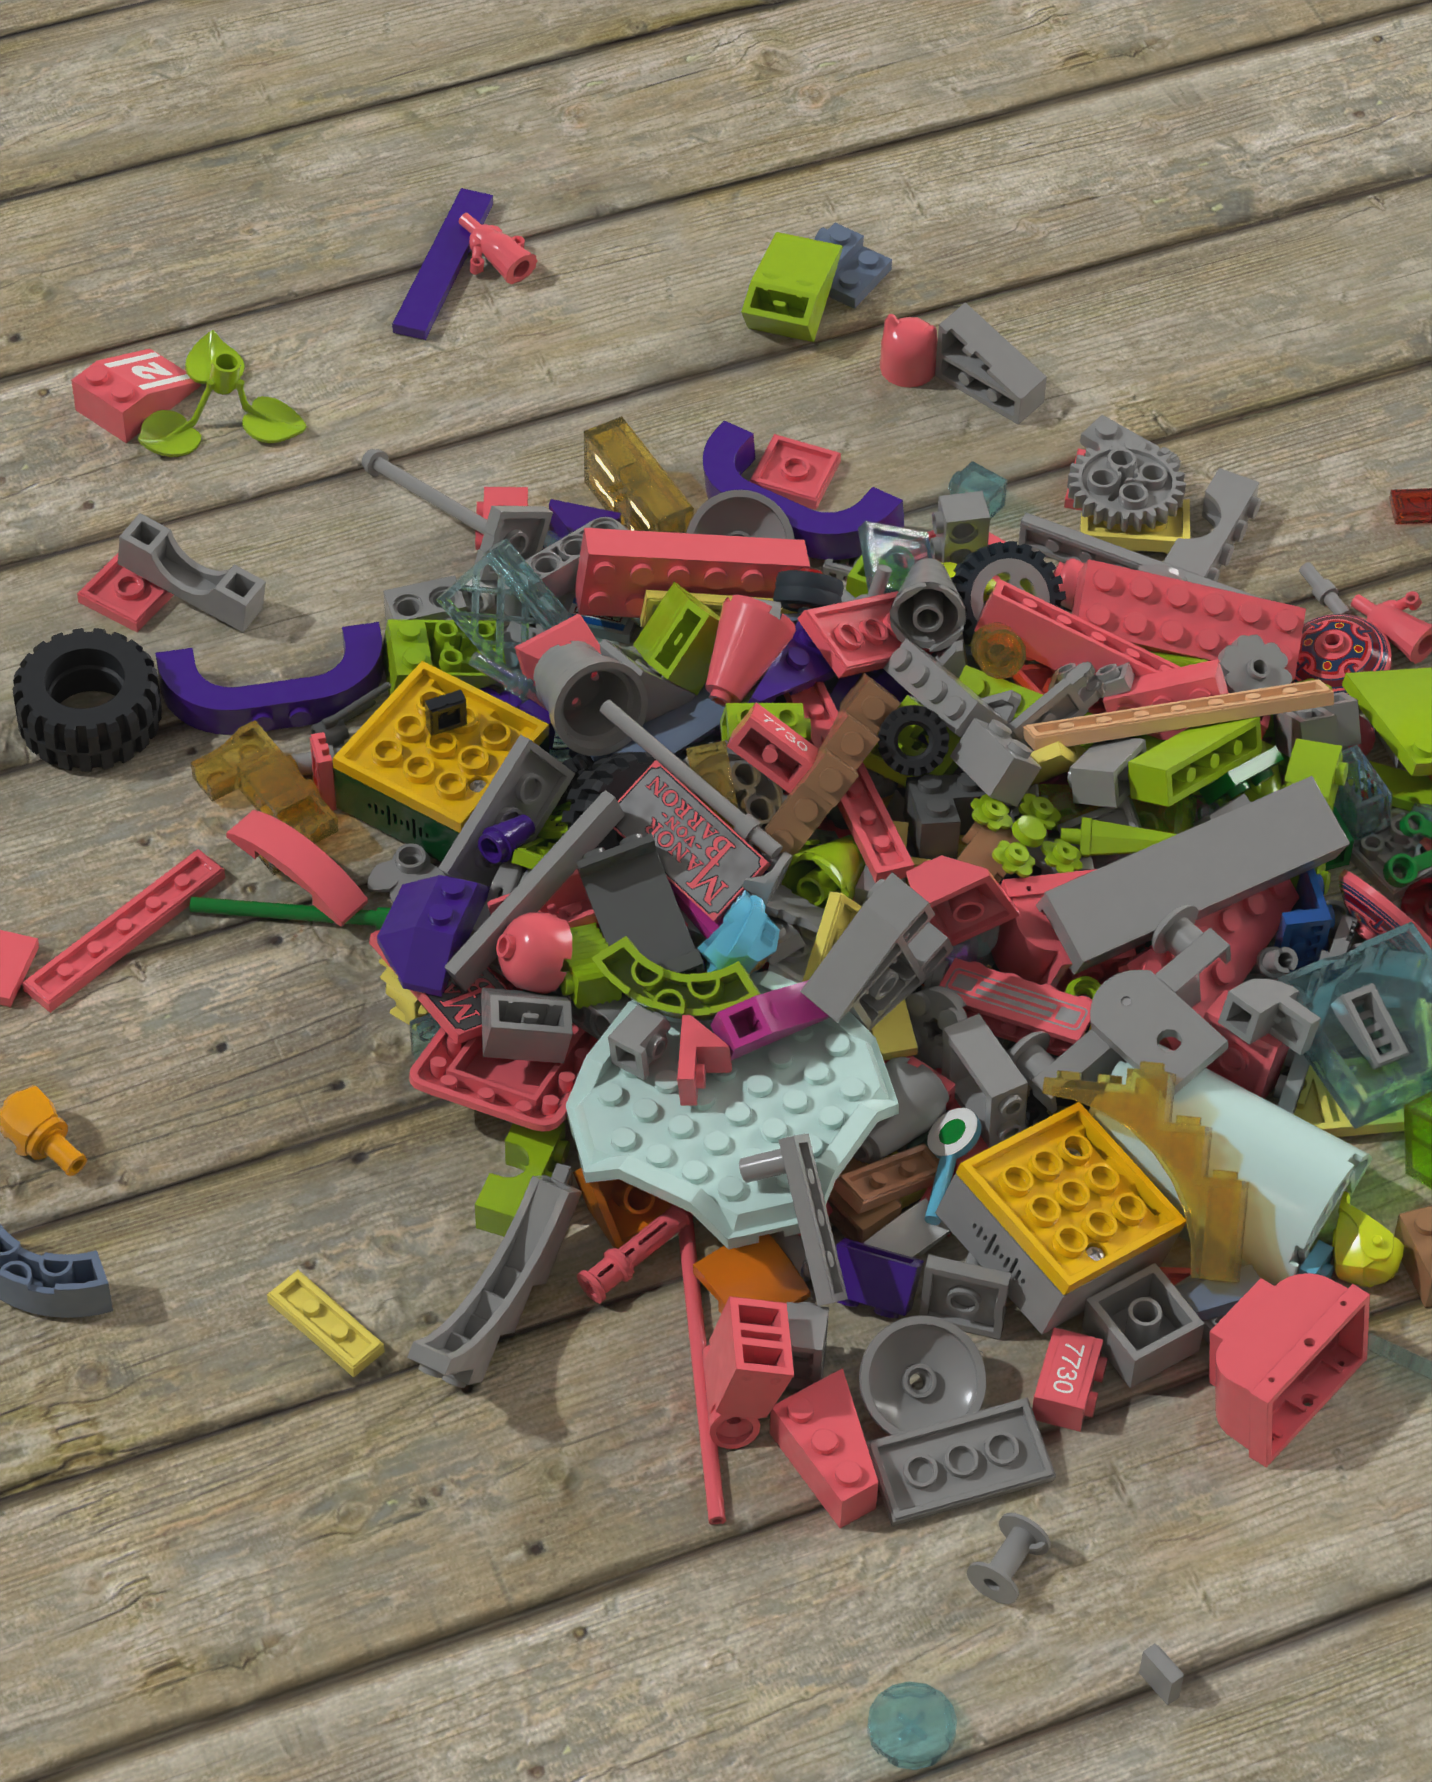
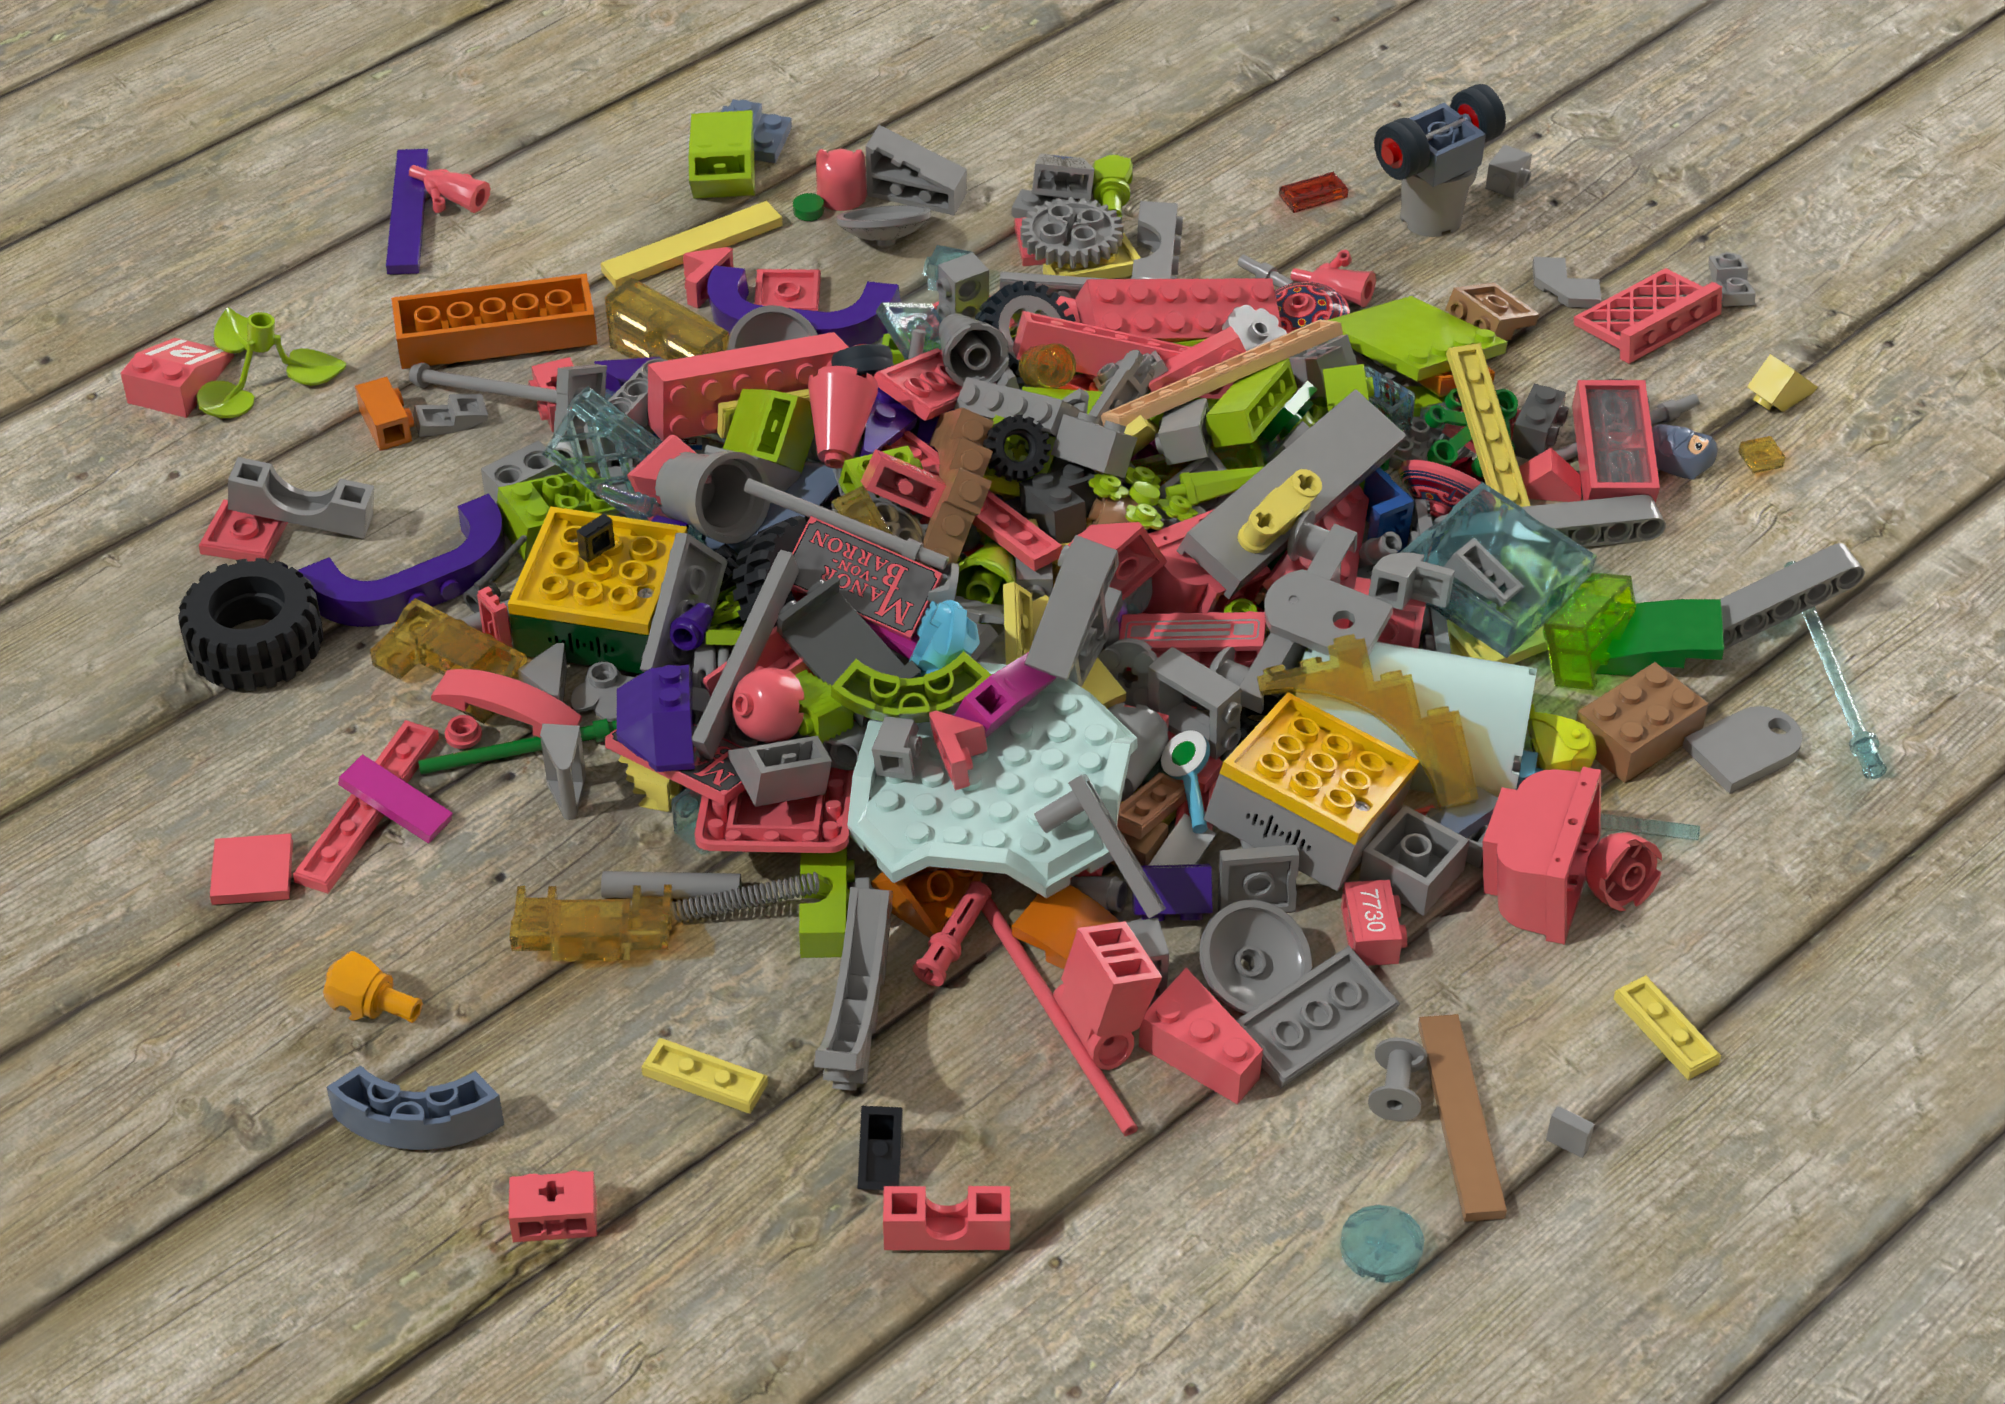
camera: 20 degrees left, 5 degrees down
none -> dark pink tile [338,754,453,844]
none -> orange brick [355,376,415,451]
none -> orange brick [391,273,598,369]
none -> light grey slope [413,394,488,437]
none -> coral plate [445,715,482,749]
none -> clear yellow bracket [509,884,673,962]
none -> coral brick [509,1171,597,1242]
none -> light grey slope [518,643,567,703]
none -> light grey tile [540,723,586,820]
none -> light yellow tile [601,201,783,289]
none -> light grey piece [601,871,742,900]
none -> light grey piece [671,871,819,923]
none -> coral slope [683,247,734,309]
none -> green tile [793,193,824,221]
none -> light grey dish [837,205,931,246]
none -> black slope [857,1106,903,1190]
none -> coral arch [883,1186,1010,1250]
none -> light grey torso [1032,154,1094,200]
none -> lime piece [1092,155,1133,218]
none -> light yellow piece [1237,469,1322,554]
none -> medium nougat tile [1418,1014,1507,1222]
none -> coral cylinder [1585,832,1662,911]
none -> light yellow tile [1613,975,1721,1080]

